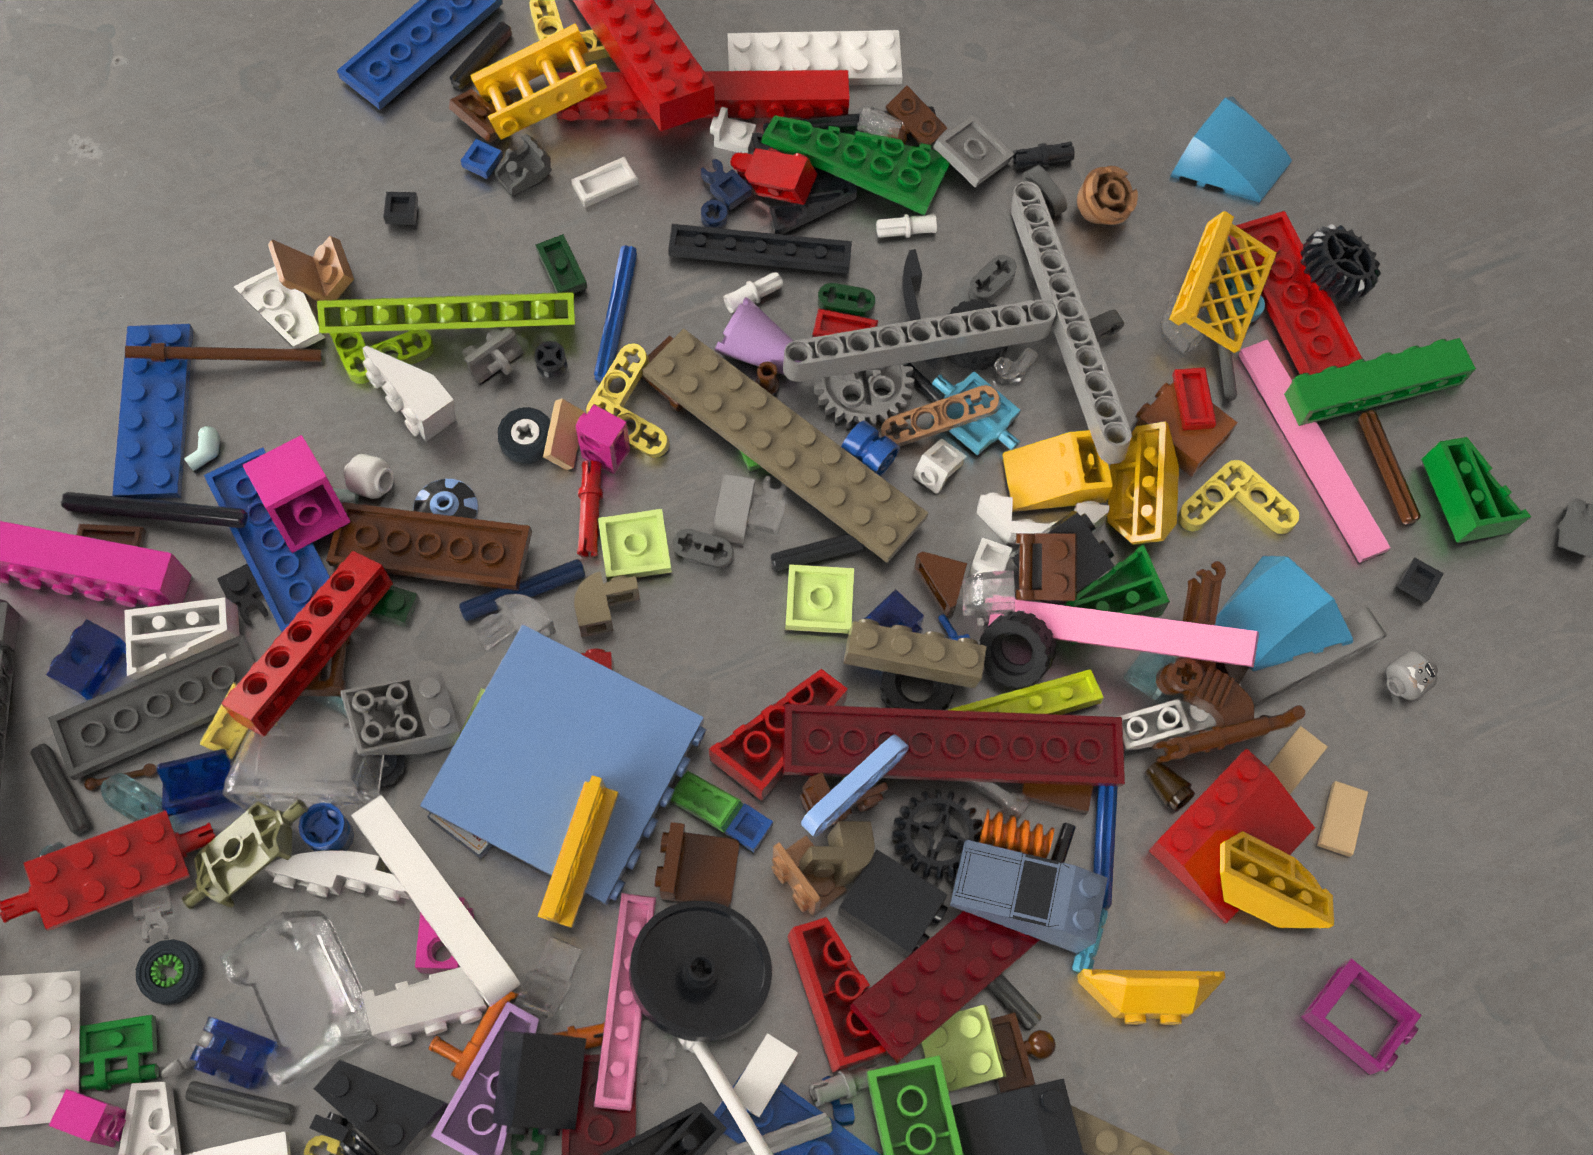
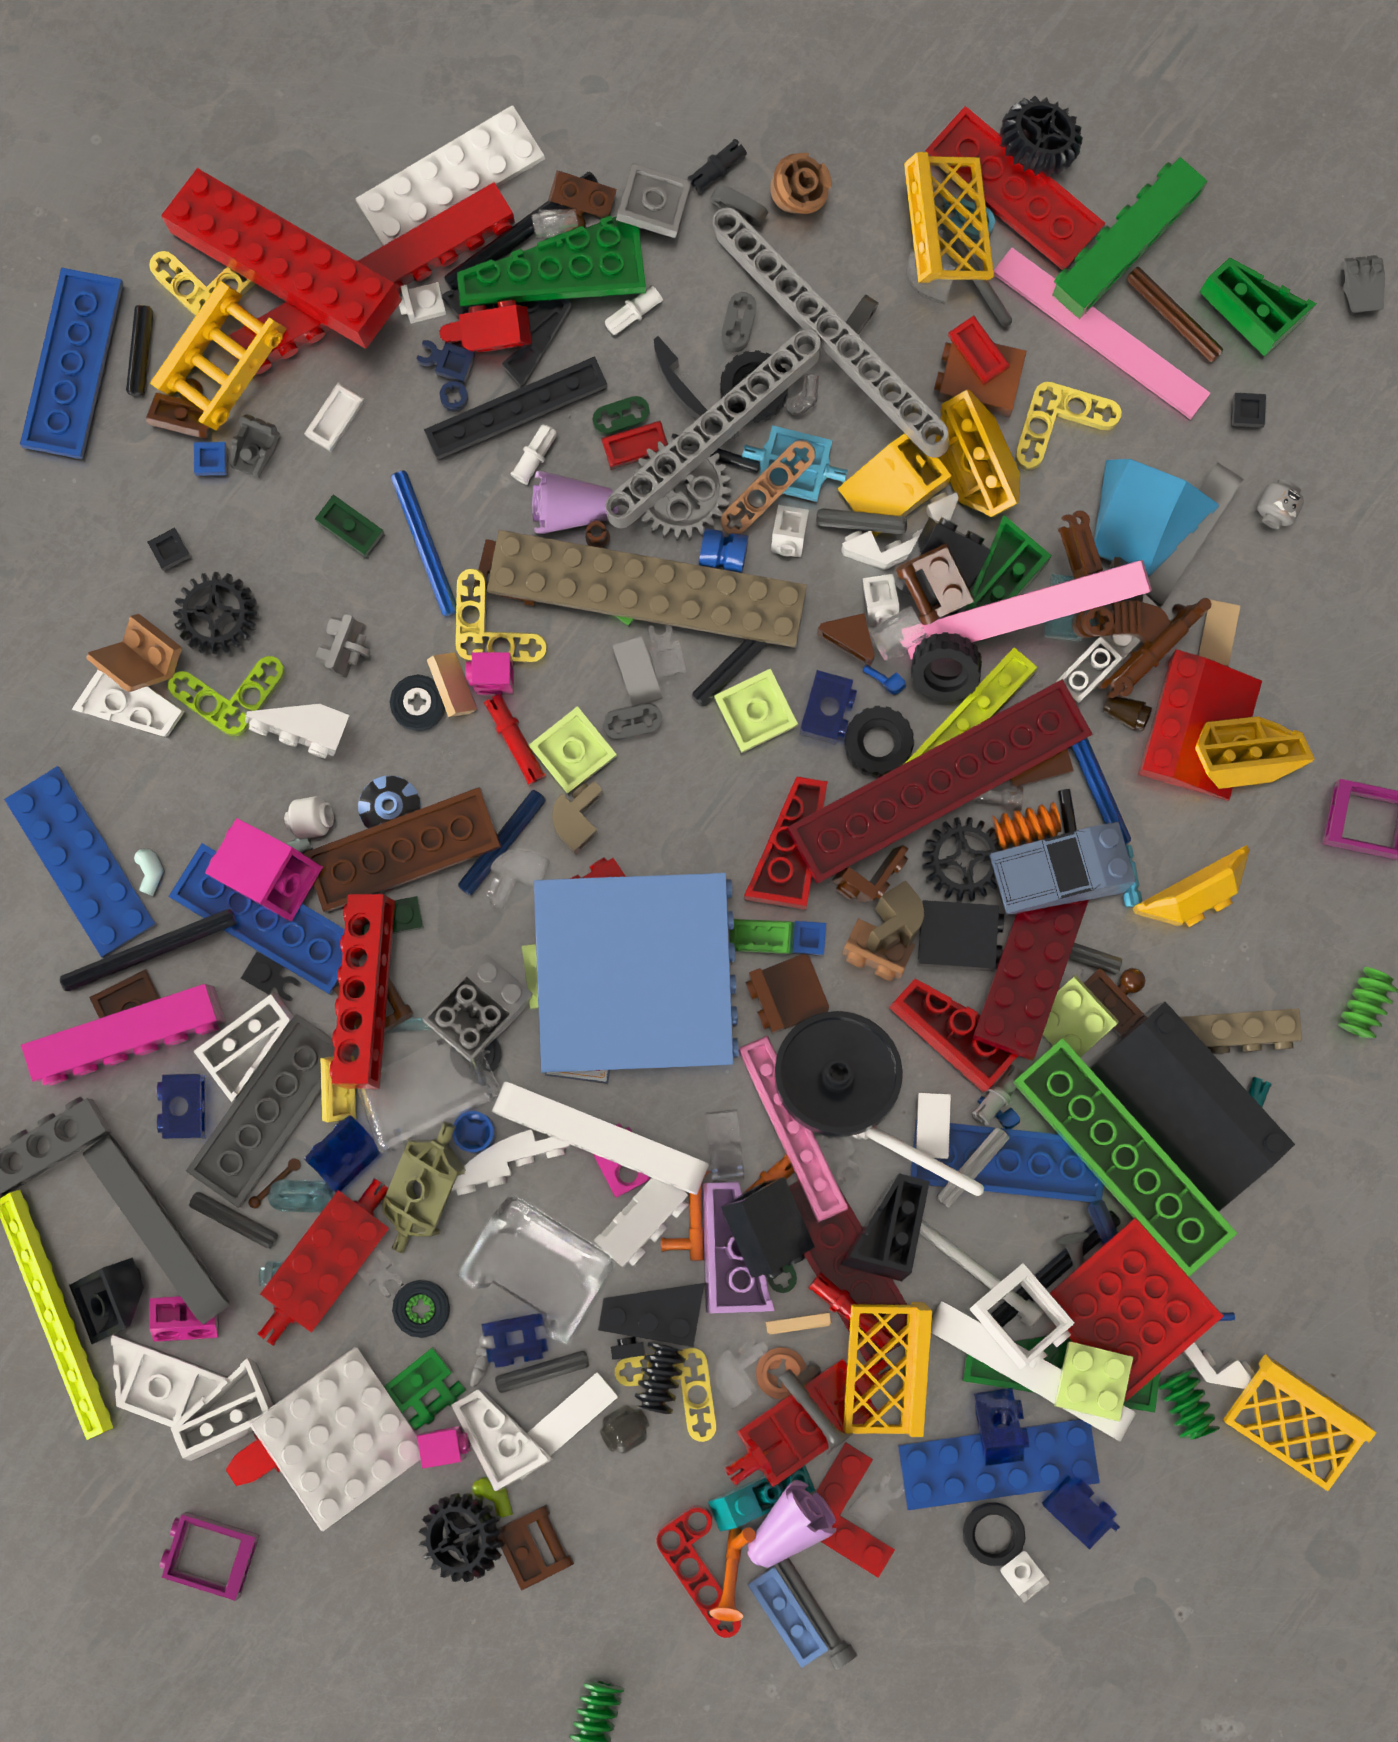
camera: 20 degrees left, 15 degrees up
reddish brown bar [125,343,322,362] -> none
lime brick [317,292,575,333] -> none
black wheel [534,341,568,380] -> none
yellow fence [538,775,619,928] -> none
light blue beam [801,734,909,837] -> none
dark tan brick [843,619,987,689] -> none
dark azure wedge [1170,97,1292,203] -> none
tan tile [1317,781,1368,857] -> none
none -> black gear [173,572,259,656]
none -> dark grey axle [816,508,907,534]

